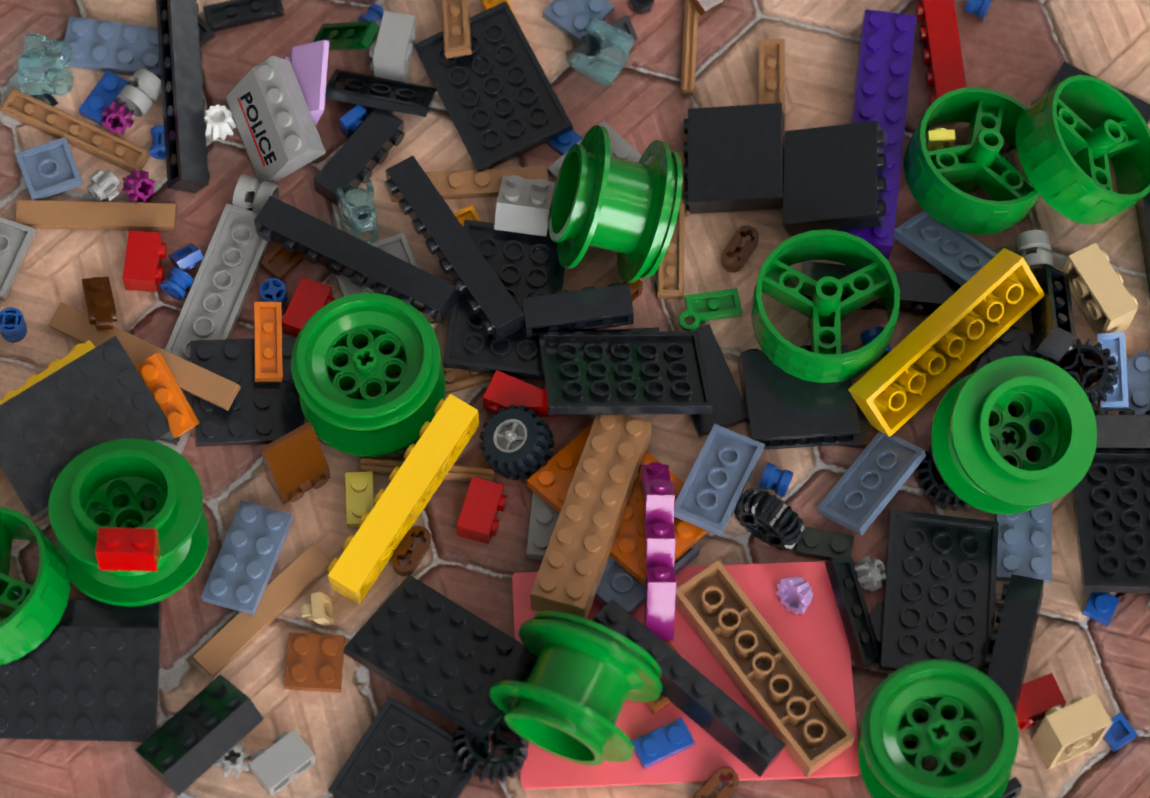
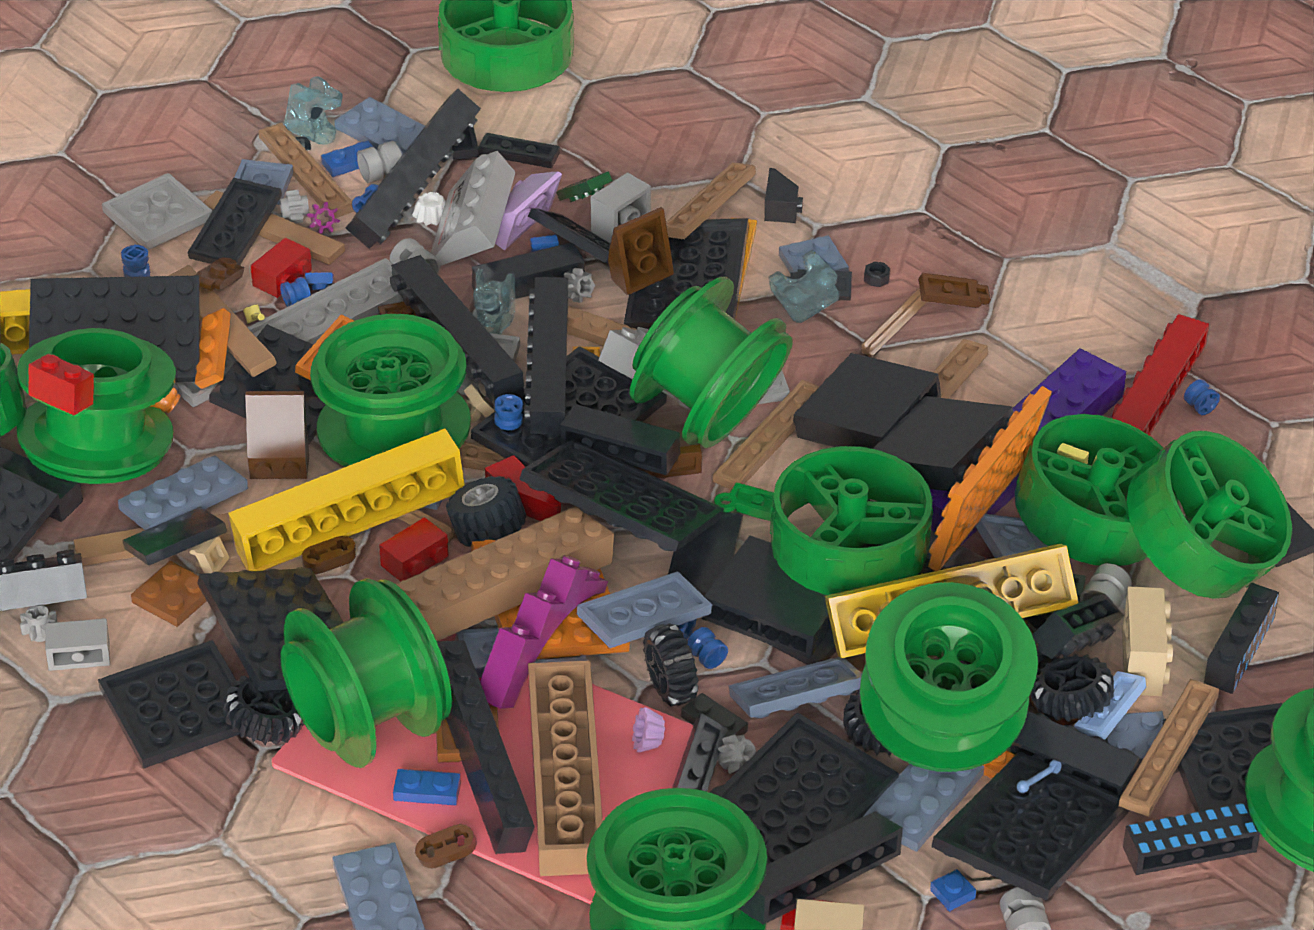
camera: 35 degrees right, 25 degrees down
magenta gear [102,101,134,135] -> none
none -> black tile [122,507,227,566]
none -> black tile [187,177,282,265]
none -> light yellow hand [243,305,265,324]
none -> blue wheel [494,394,523,430]
none -> light grey gear [564,268,595,303]
none -> reddish brown slope [608,207,674,295]
none -> orange plate [928,386,1052,571]
none -> medium blue hinge [1017,760,1062,793]

